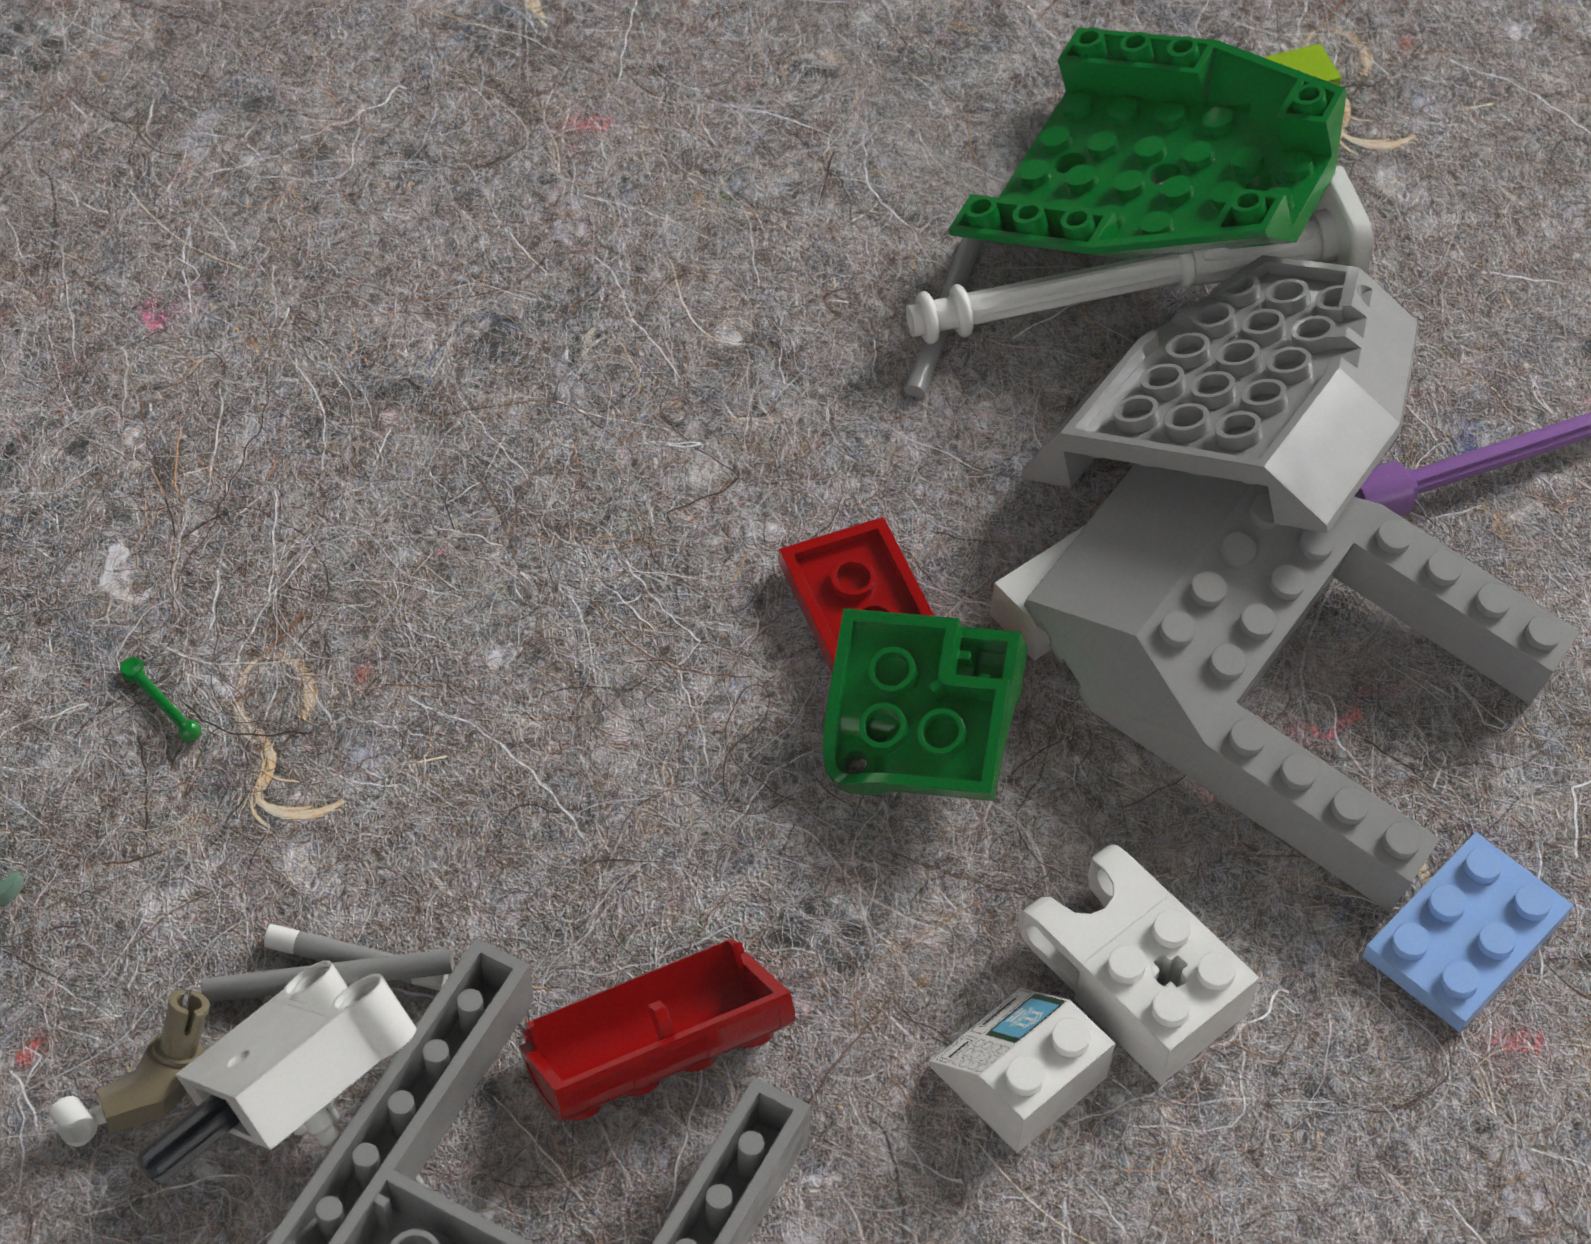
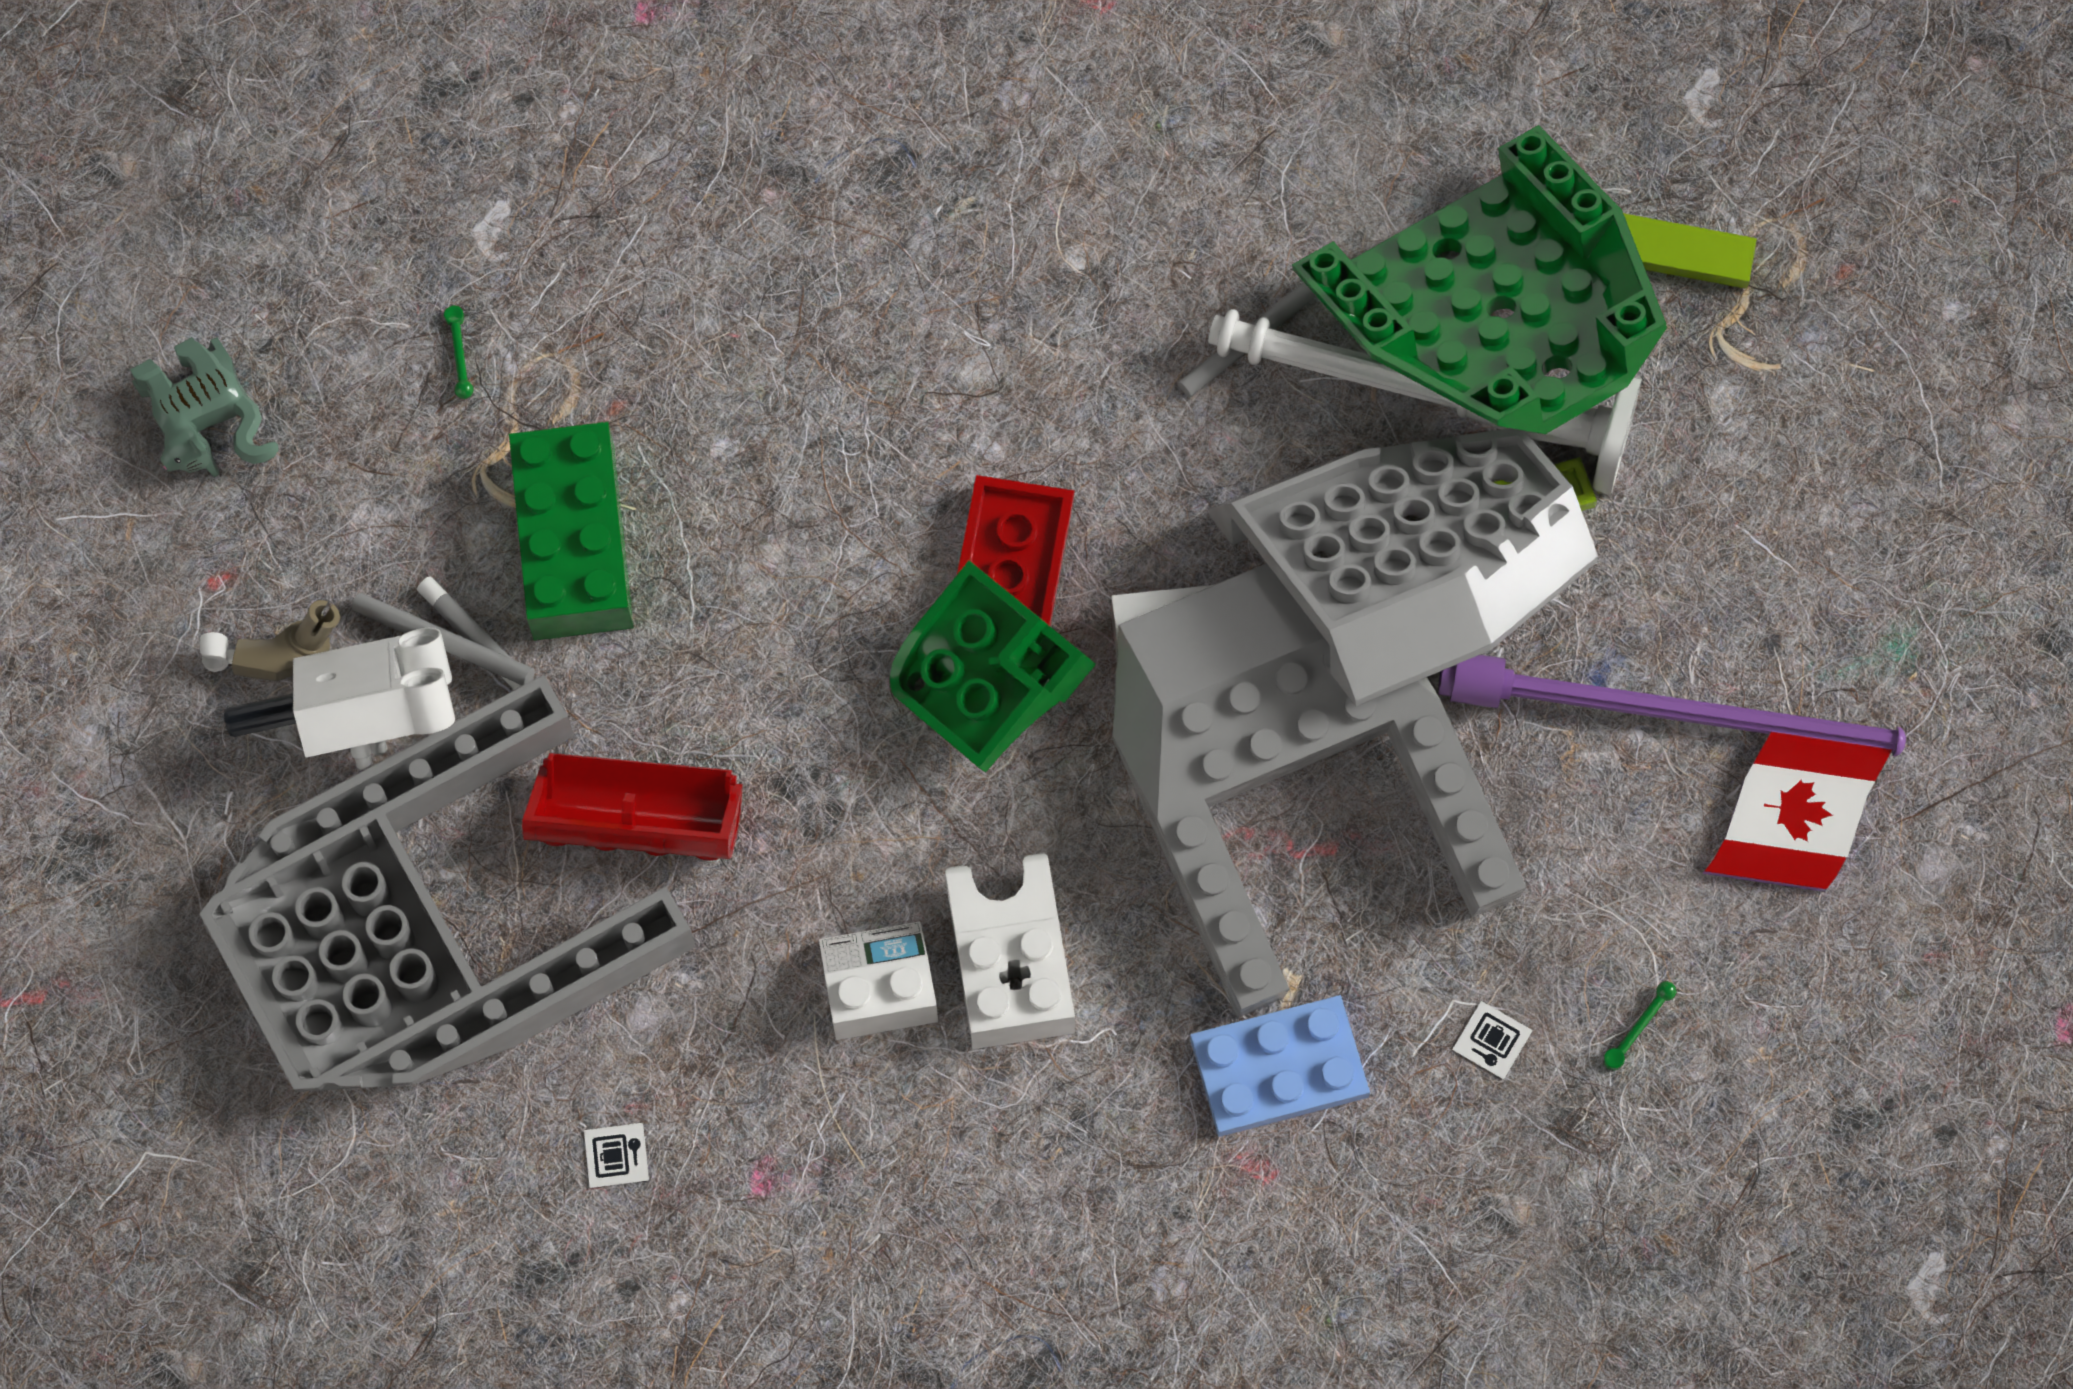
camera: 35 degrees right, 15 degrees up
none -> green brick [509,422,634,641]

